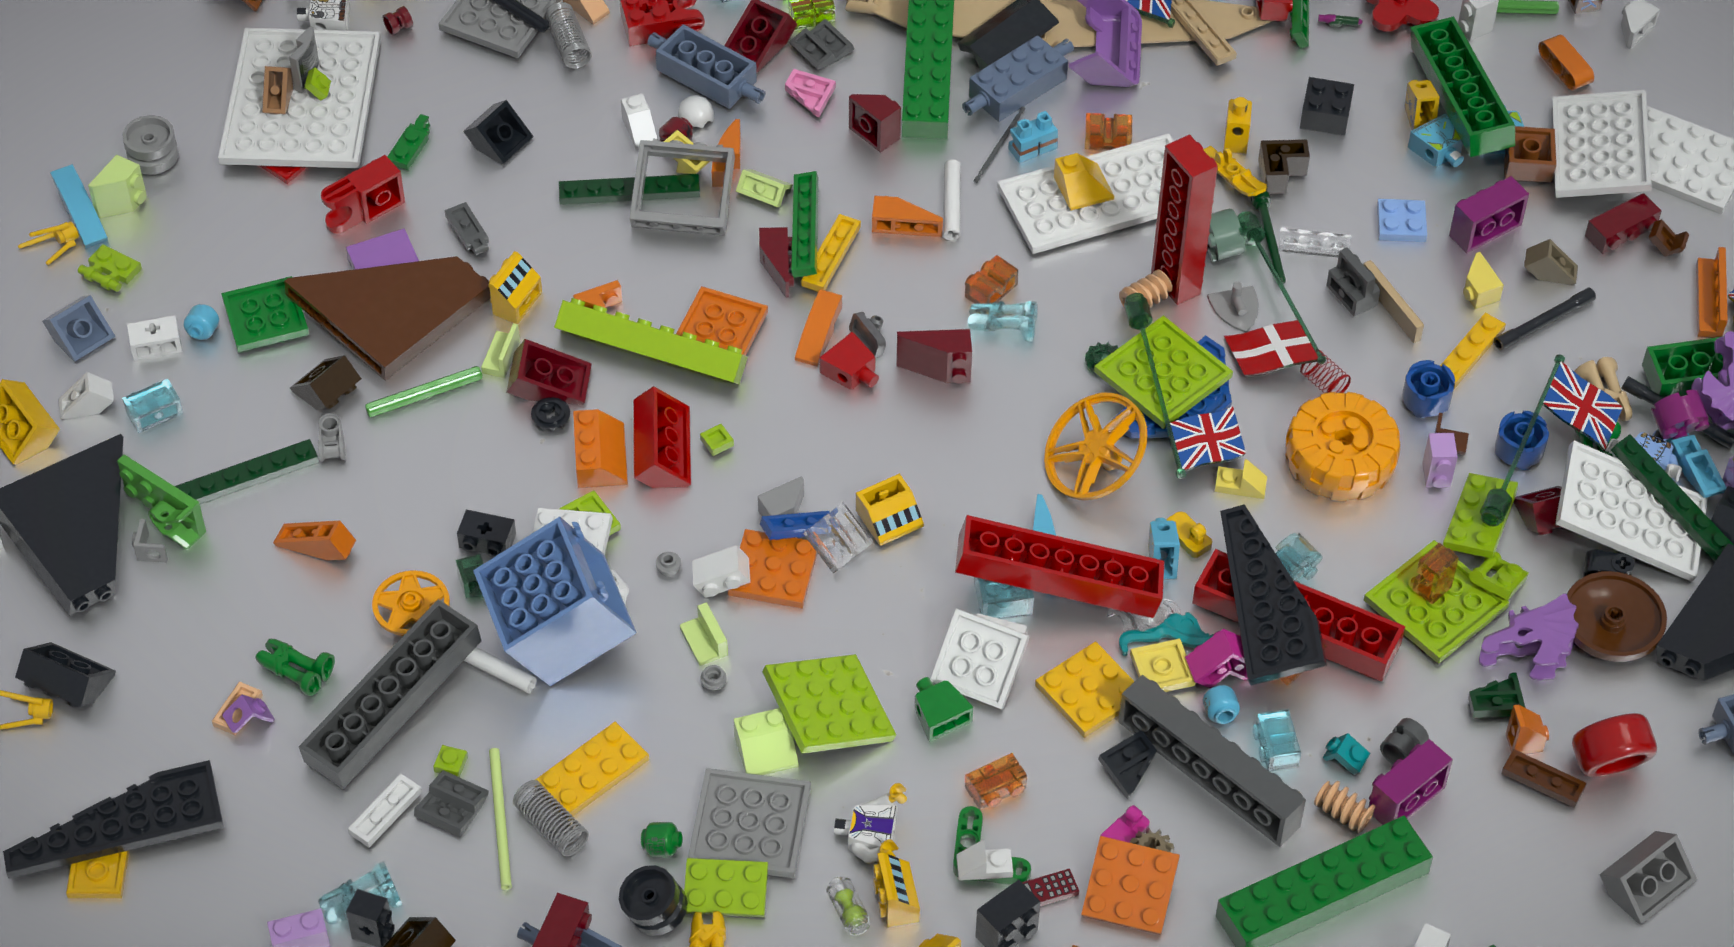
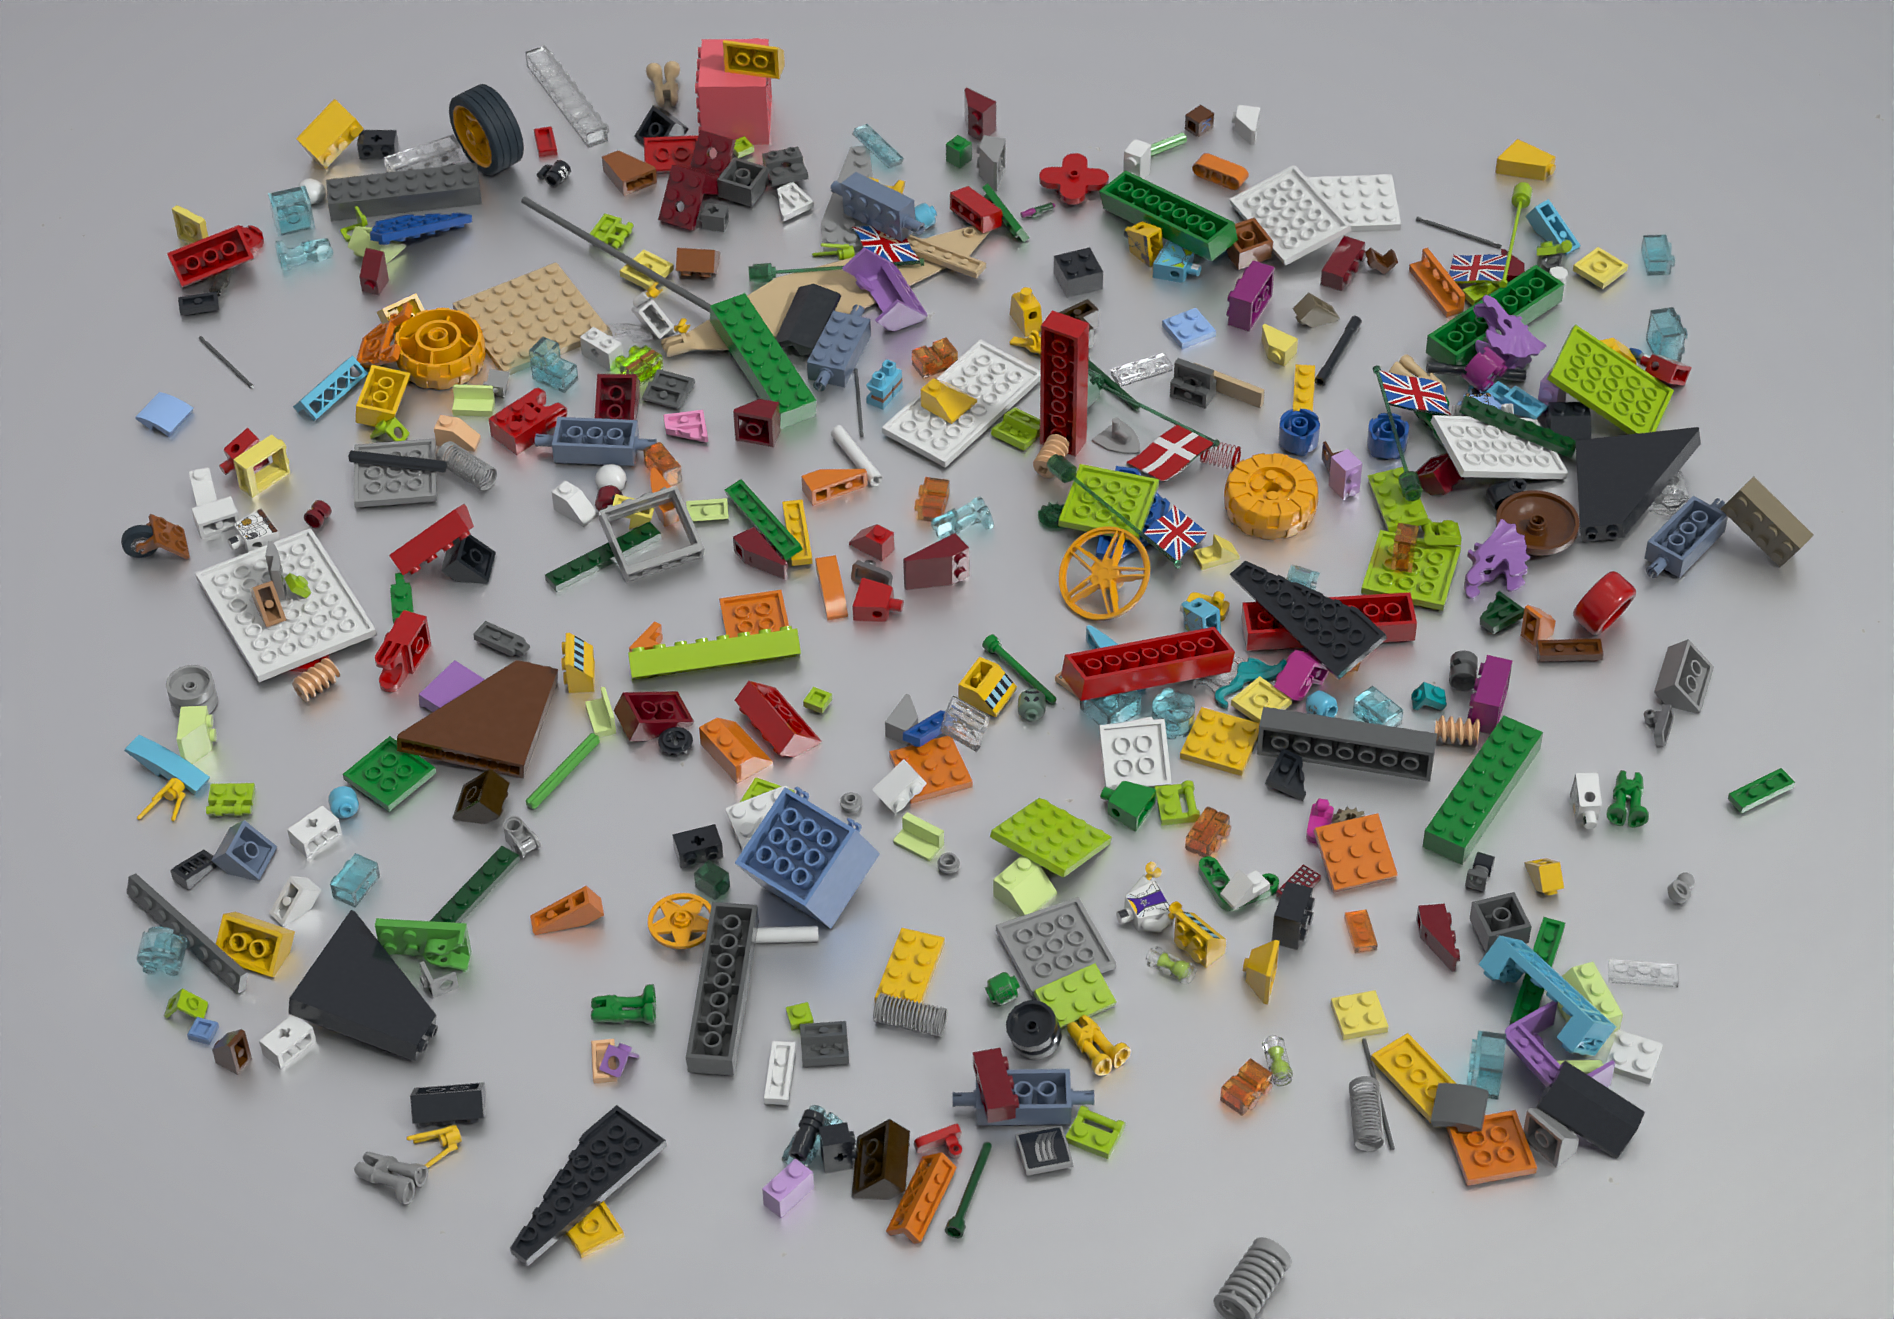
camera: 30 degrees left, 5 degrees down
yellowish green piece [489,748,512,890] -> none
none -> black slope [170,849,217,890]
none -> light nougat piece [292,658,340,702]
none -> red slope [389,504,474,575]
none -> clear orange brick [643,442,683,487]
none -> black axle [789,1109,826,1161]
none -> red slope [849,524,895,562]
none -> green piece [982,634,1057,704]
none -> lime slope [991,407,1040,451]
none -> sand green head [1018,688,1046,721]
none -> clear light blue brick [1151,688,1195,740]
none -> lime plate [1155,780,1201,826]
none -> flat silver piece [1644,704,1674,746]

